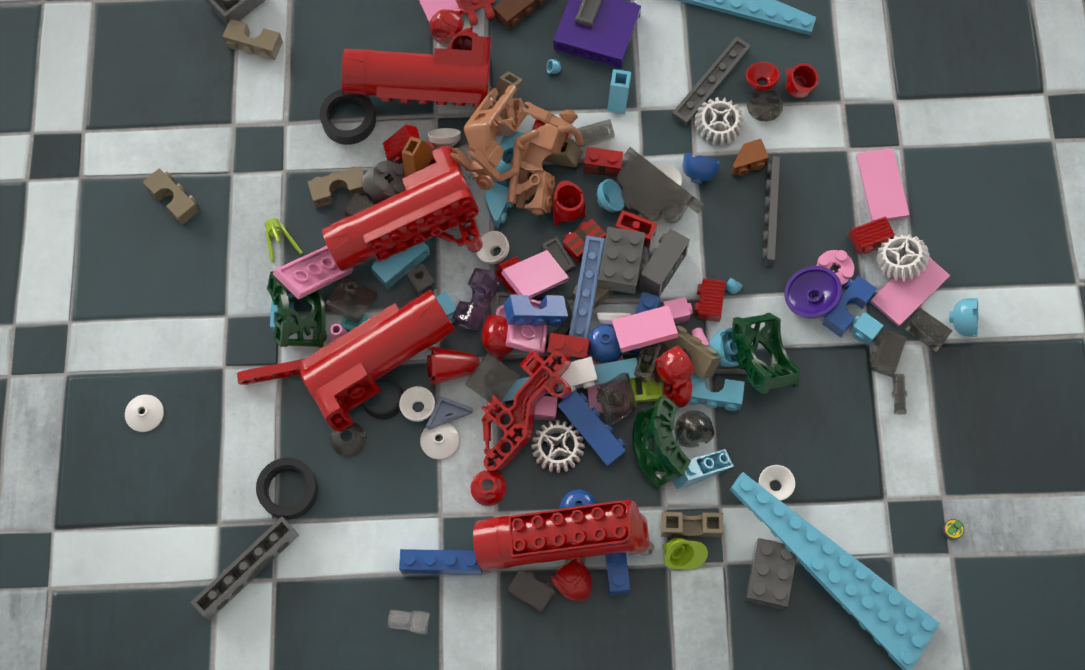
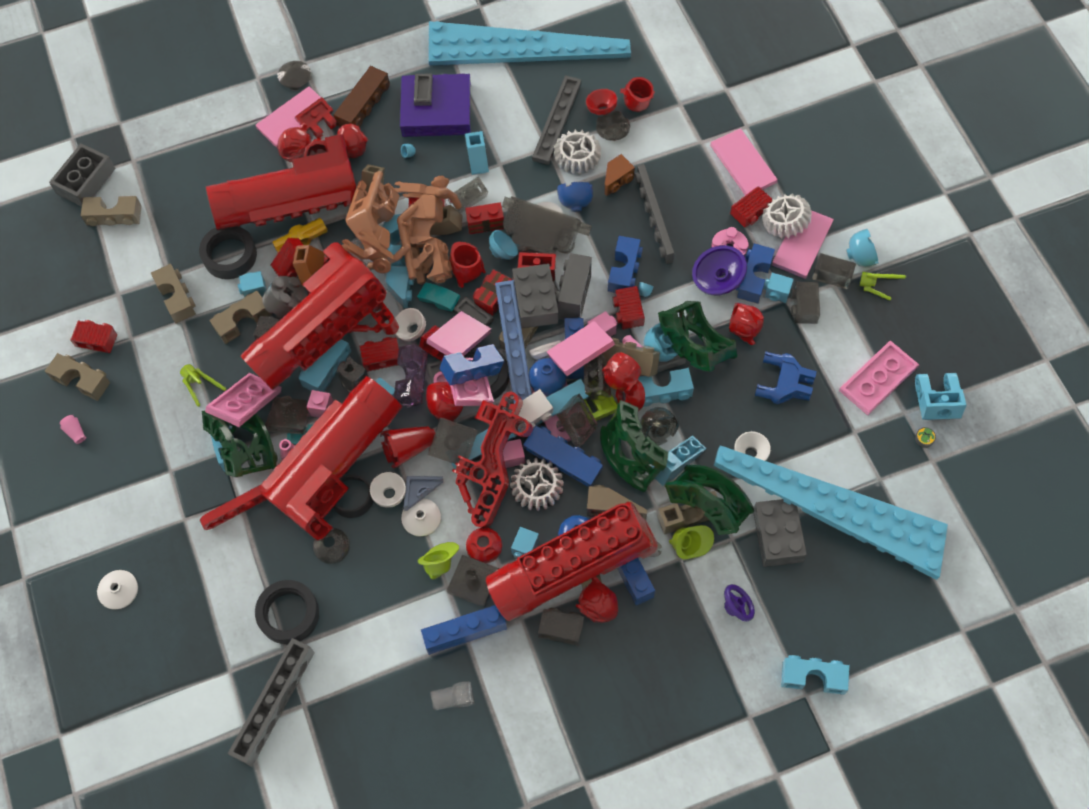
camera: 20 degrees left, 5 degrees down
white piece [427,128,461,149] -> none
red brick [548,333,590,359] -> none
clear smoke pin [891,374,908,415] -> none
none -> bright pink cone [60,415,86,444]
none -> red brick [70,320,117,353]
none -> dark tan arch [151,264,196,324]
none -> medium azure brick [238,271,267,297]
none -> yellow piece [272,217,328,253]
none -> bright pink brick [307,390,334,418]
none -> red helmet [337,123,368,158]
none -> red brick [359,337,402,372]
none -> teal slope [417,282,460,311]
none -> lime piece [418,542,459,580]
none -> clear smoke tile [447,555,499,607]
none -> medium azure brick [511,527,539,559]
none -> dark tan slope [587,485,647,520]
none -> blue arch [608,236,643,293]
none -> dark green fence [665,465,755,535]
none -> dark purple piece [724,584,755,622]
none -> red helmet [729,302,764,345]
none -> blue connector [755,351,817,404]
none -> bright pink tile [839,341,919,415]
none -> lime plant [860,272,906,300]
none -> medium azure brick [915,373,967,420]

